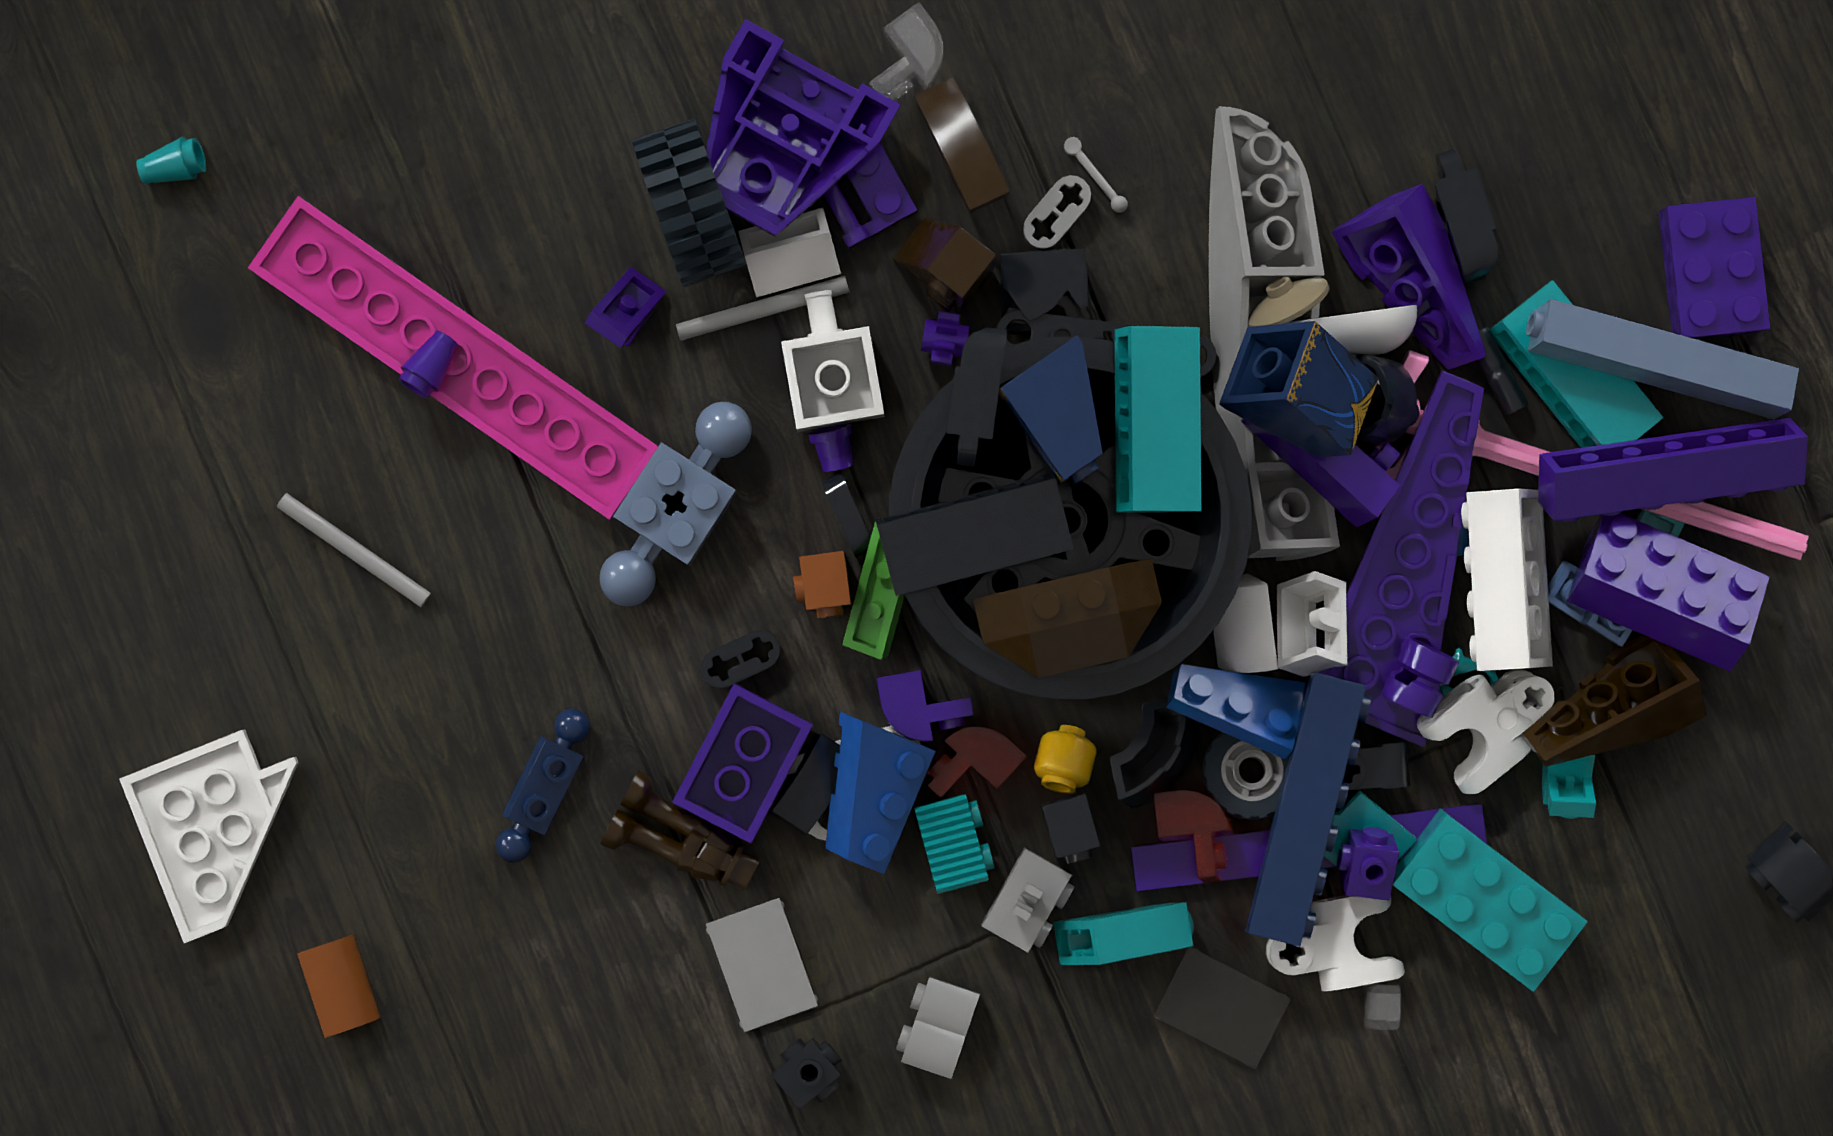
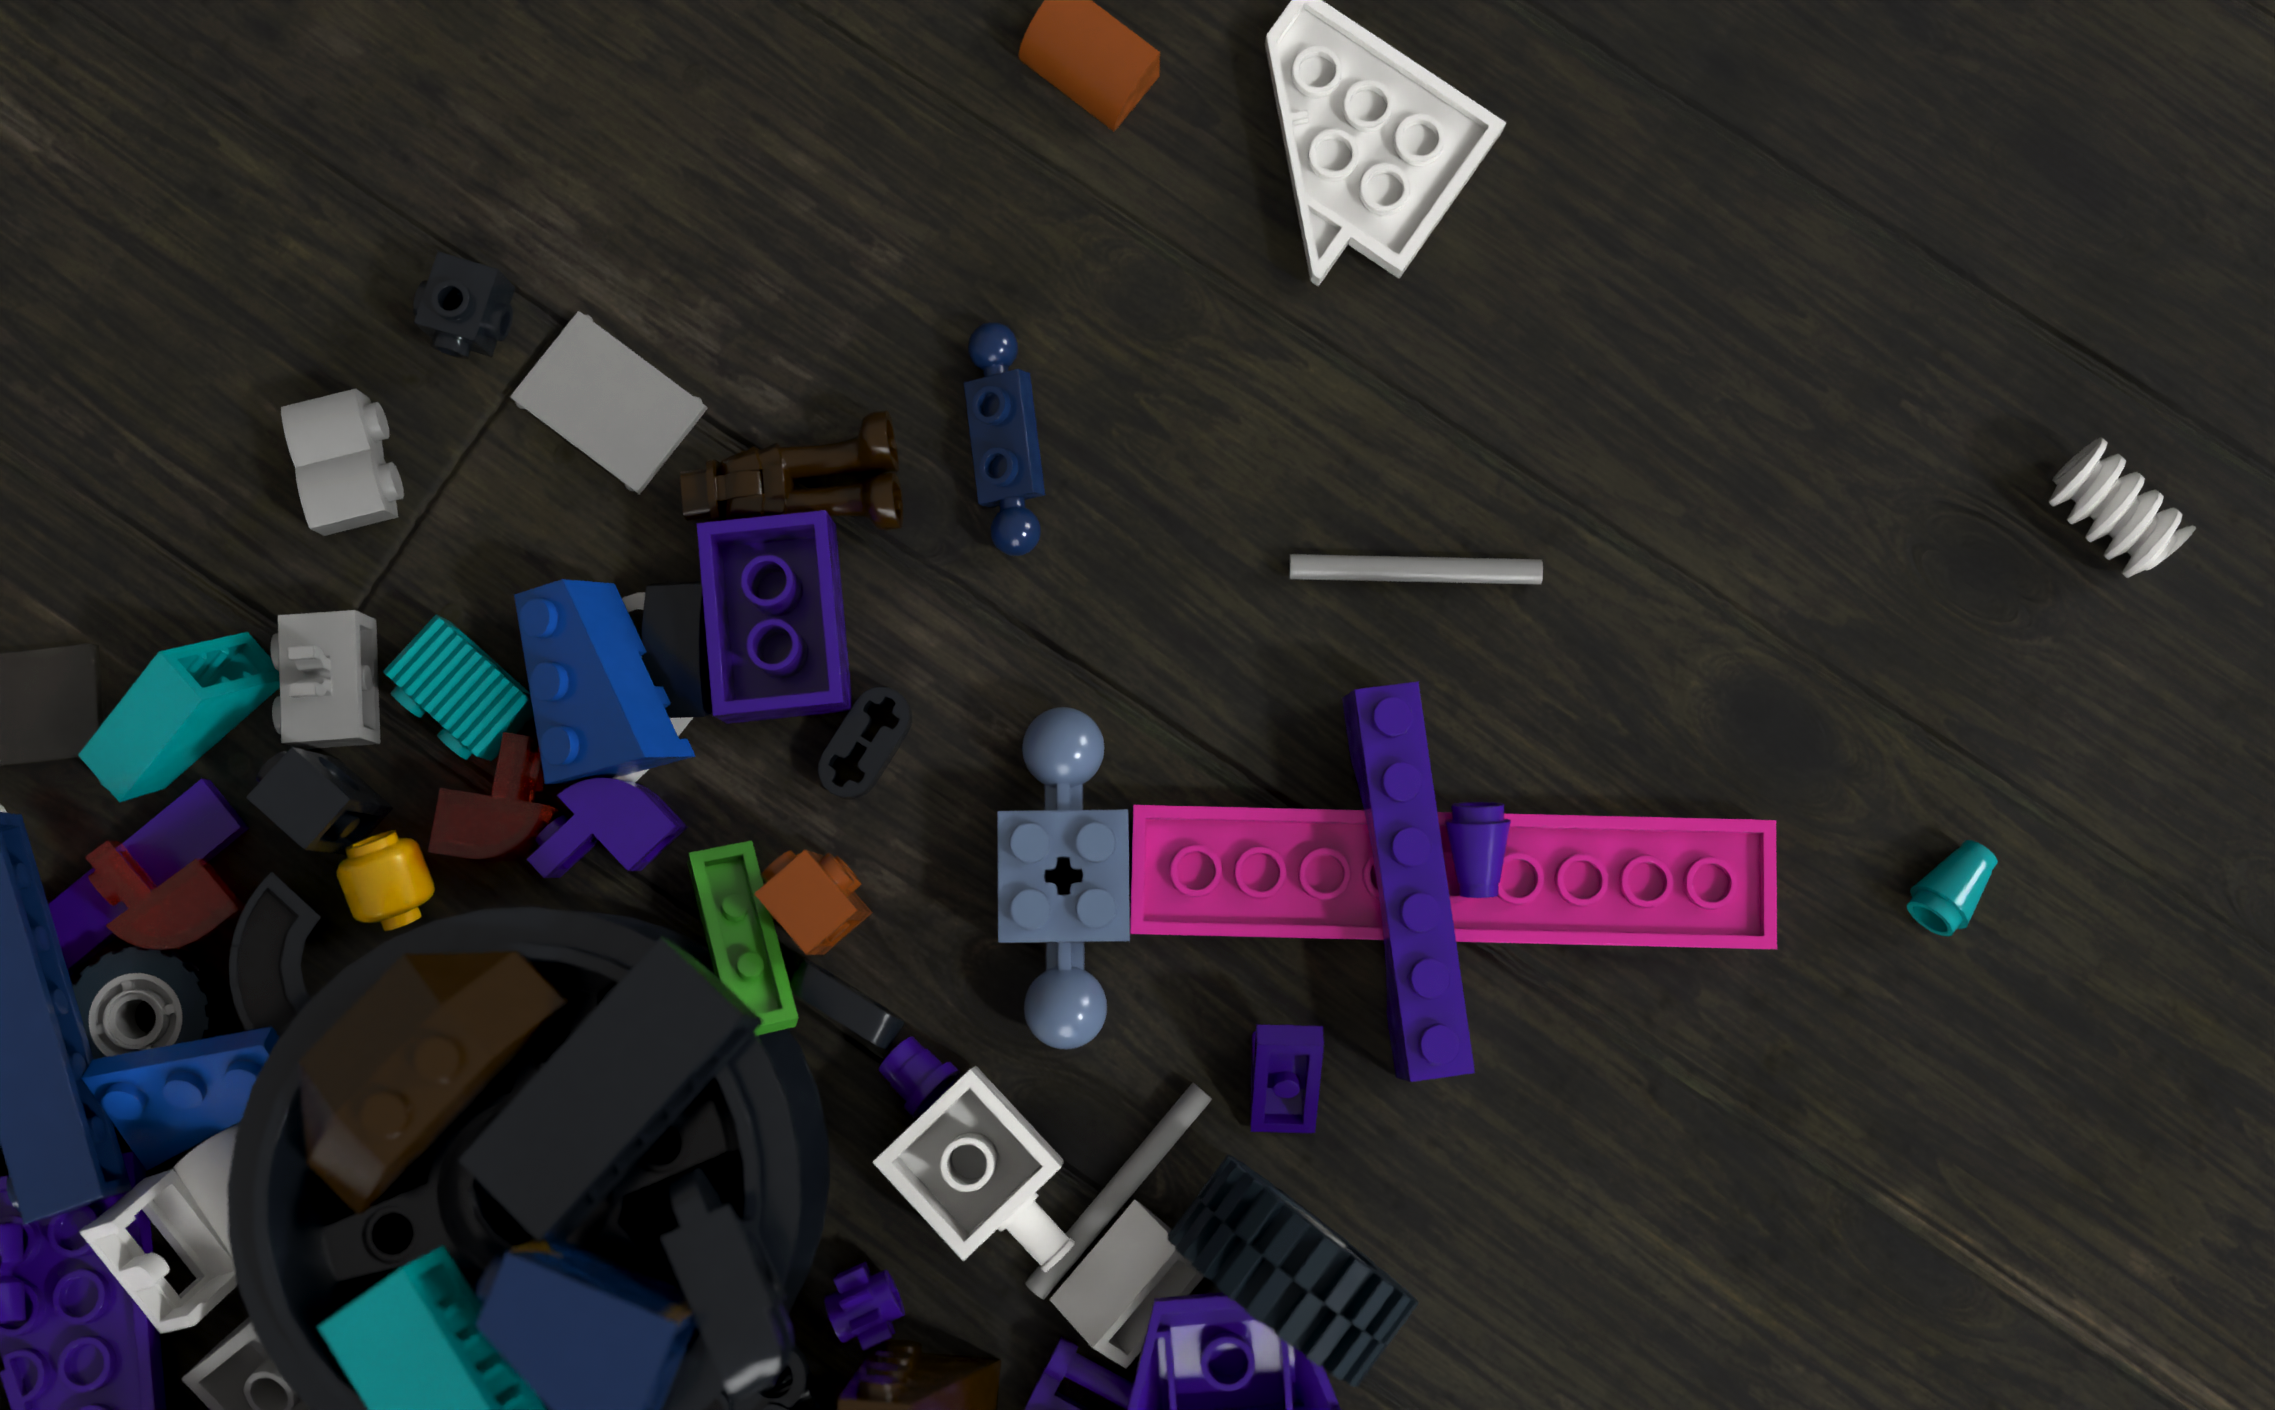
camera: 145 degrees right, 5 degrees down
none -> dark purple arch [1342,682,1475,1082]

